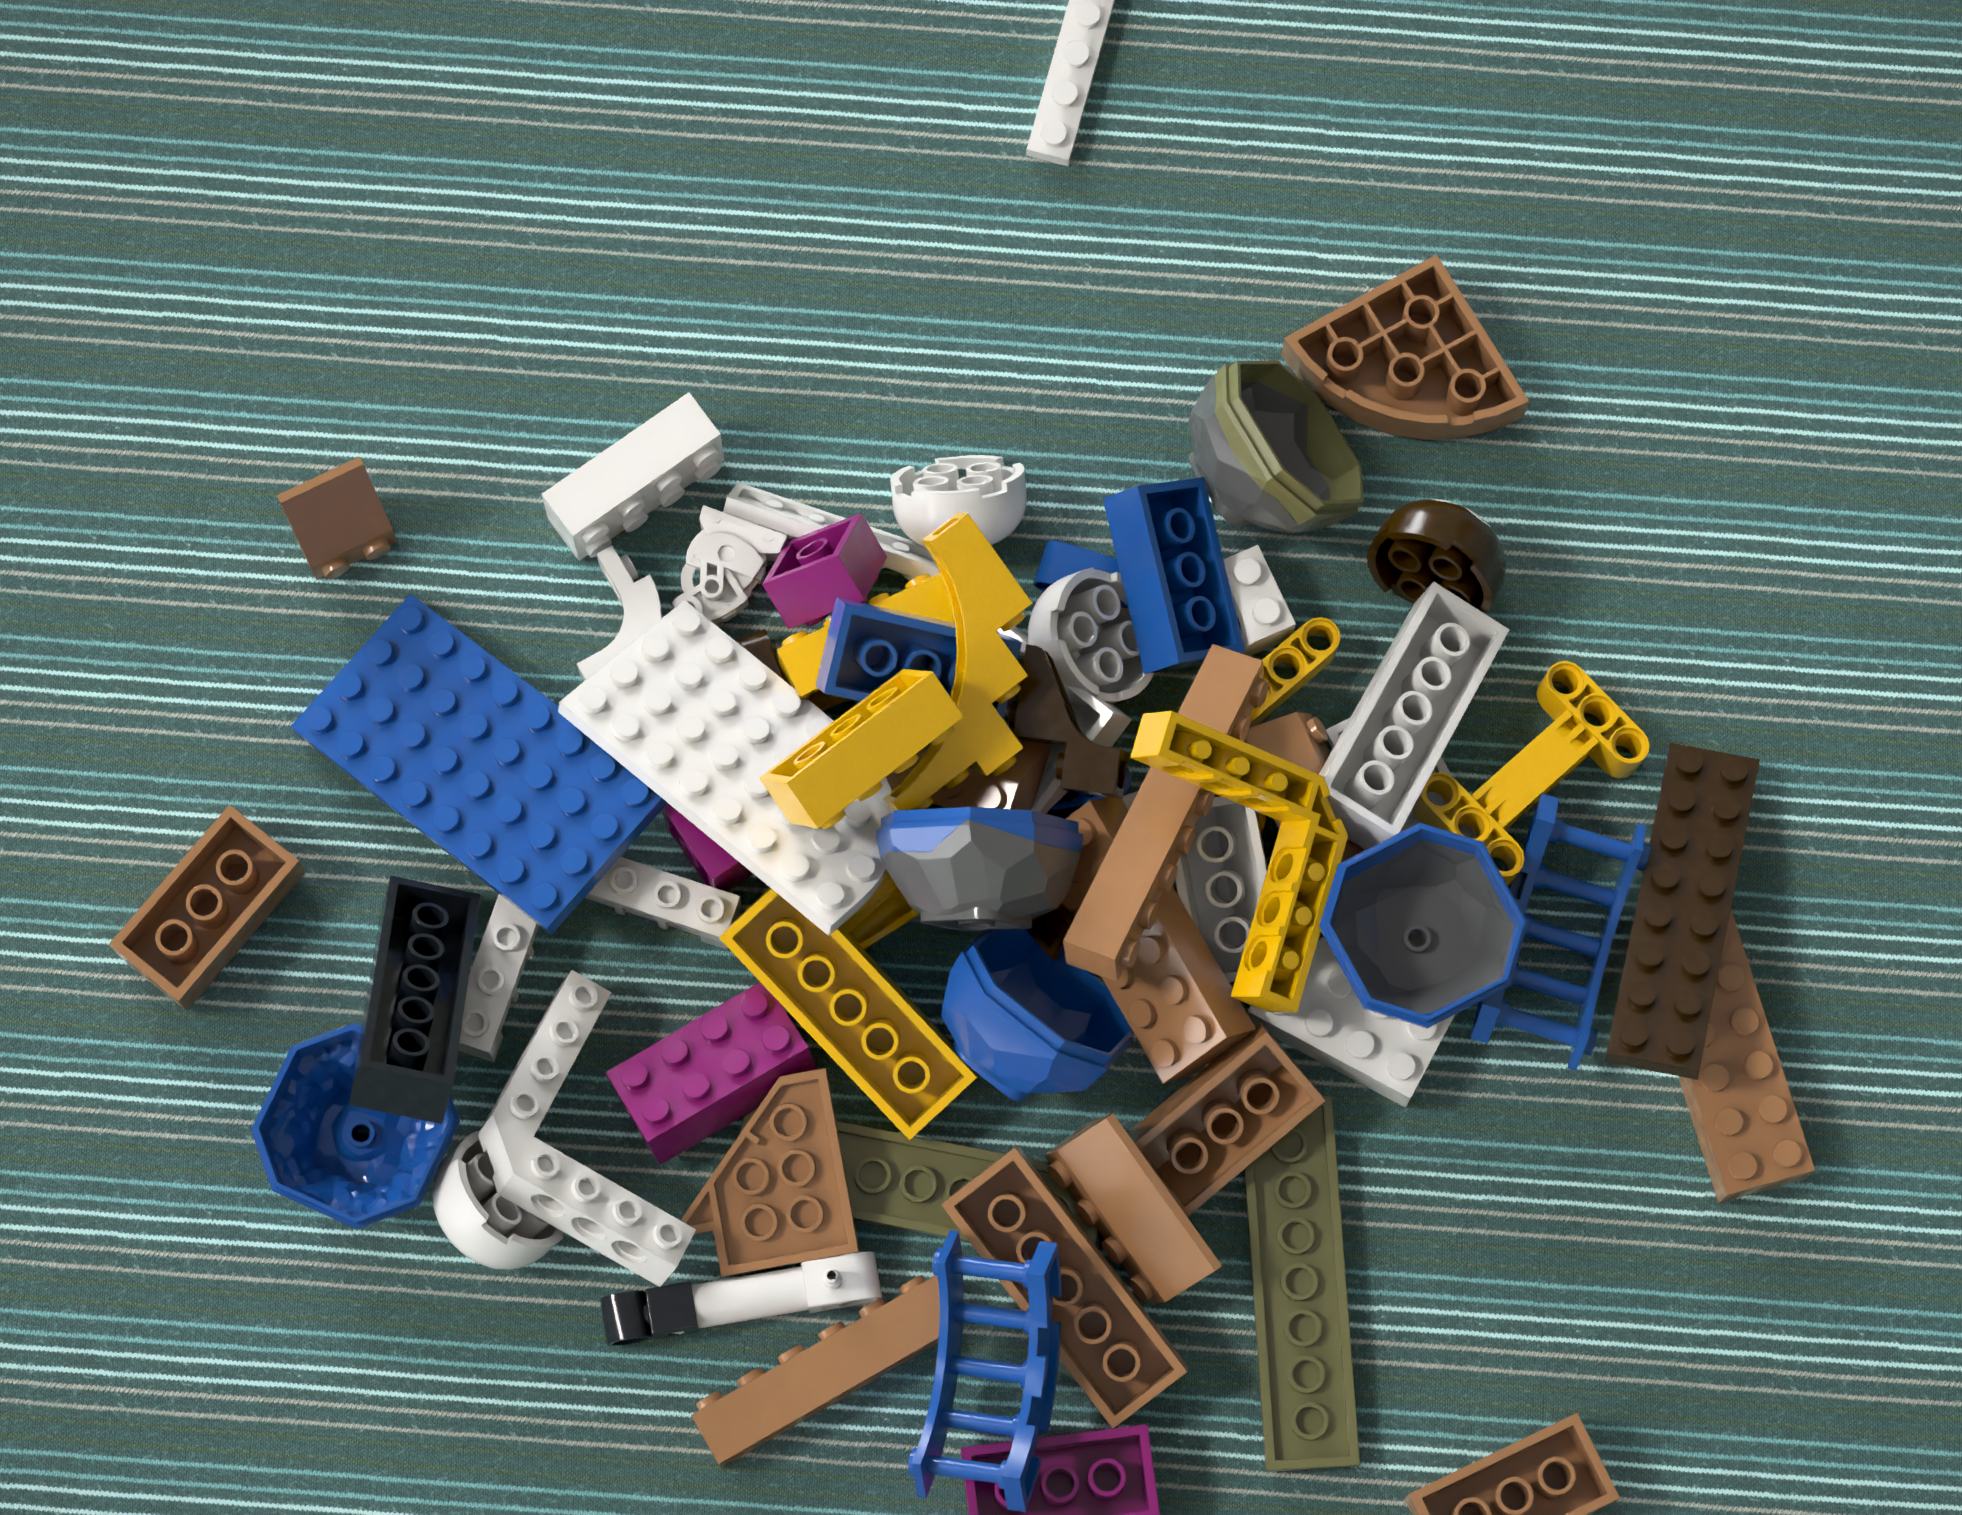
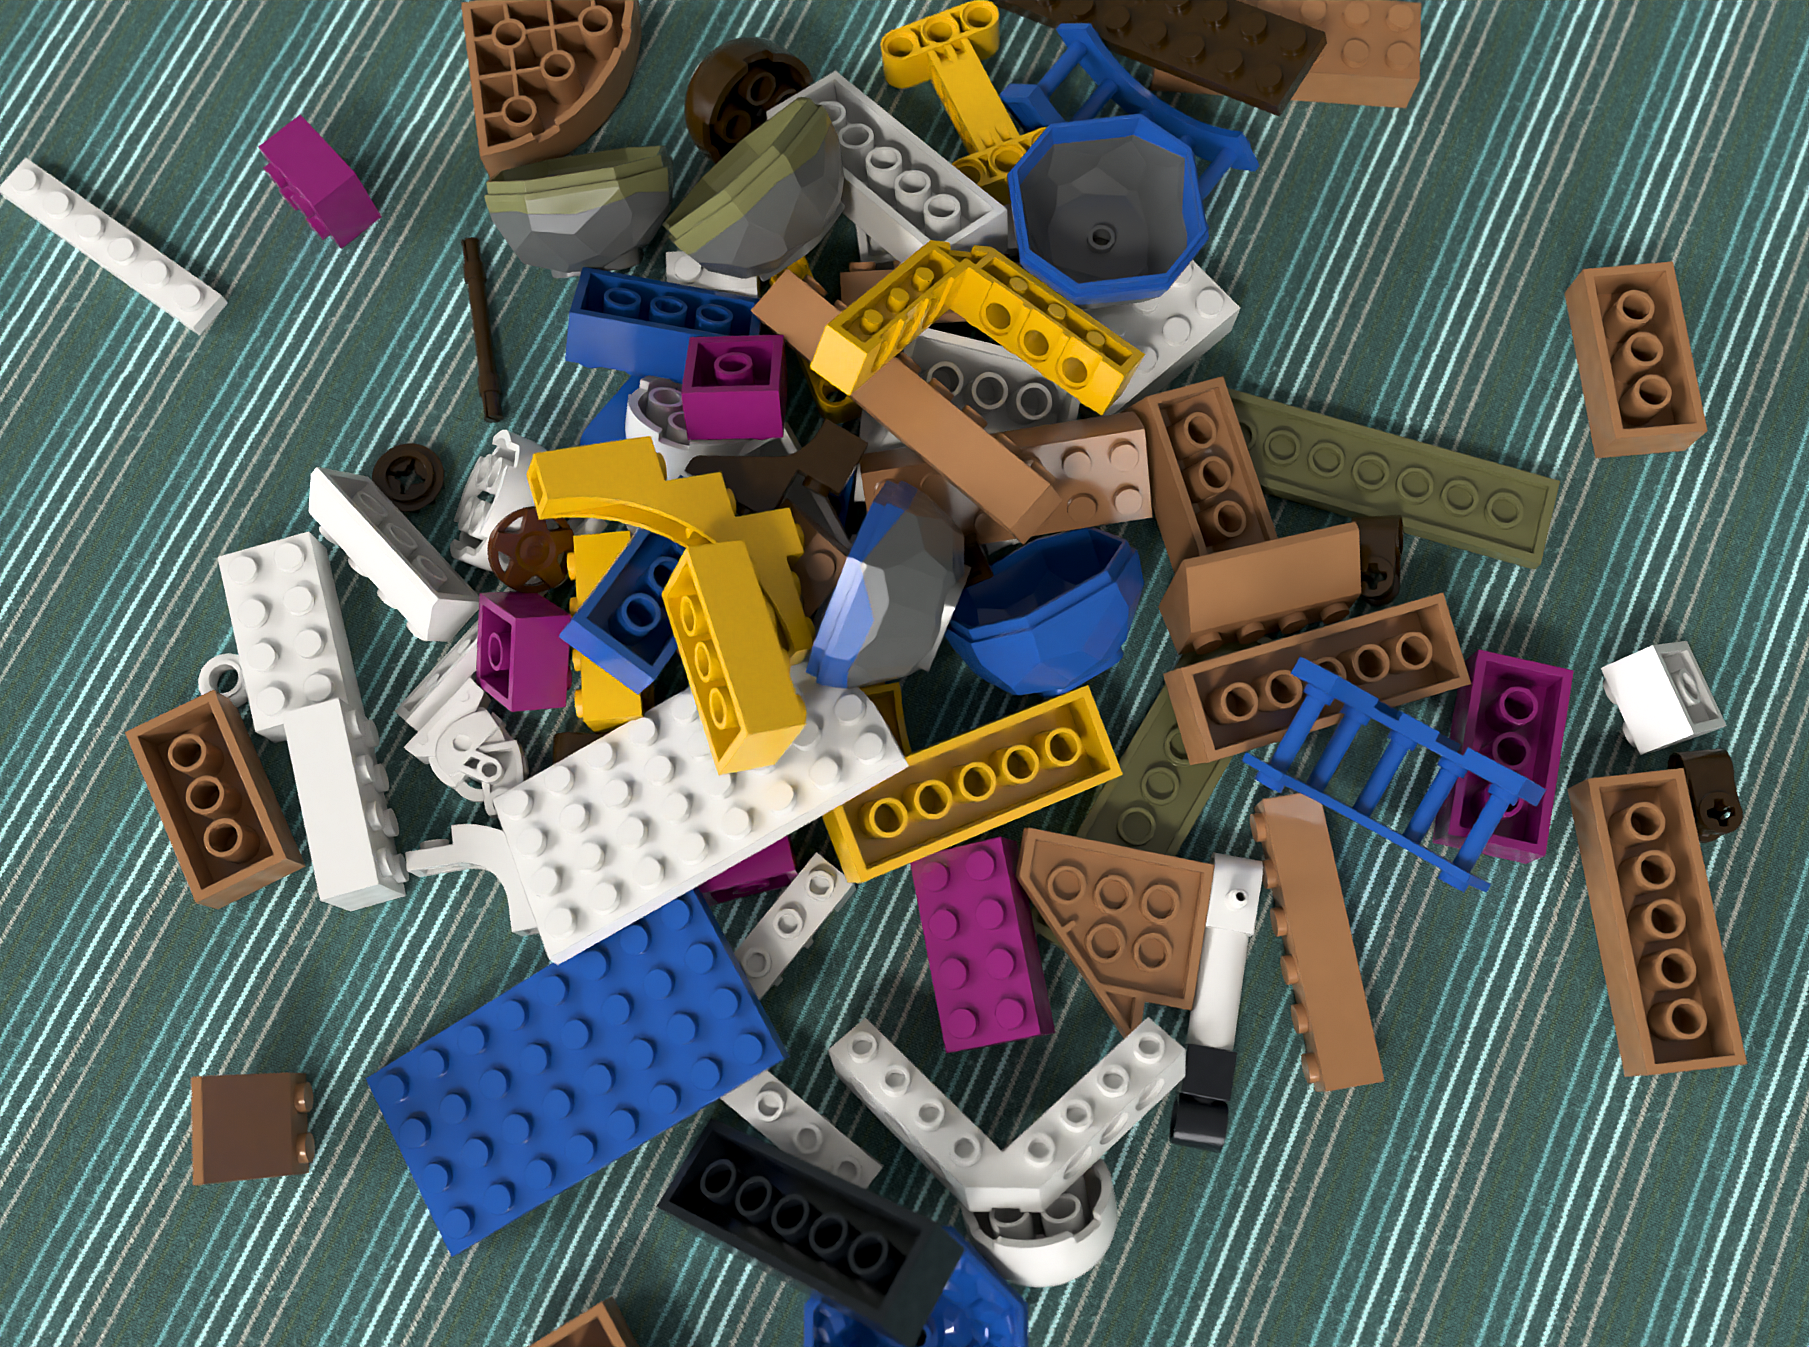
camera: 65 degrees left, 0 degrees up
none -> medium nougat brick [125,690,306,909]
none -> white piece [198,653,248,708]
none -> white brick [218,531,365,743]
none -> magenta brick [258,114,382,249]
none -> white slope [309,467,479,642]
none -> dark brown gear [372,443,446,514]
none -> dark brown piece [461,237,504,423]
none -> reddish brown wheel [487,506,574,593]
none -> rock [662,97,845,281]
none -> magenta brick [681,335,788,440]
none -> dark brown piece [1351,515,1404,607]

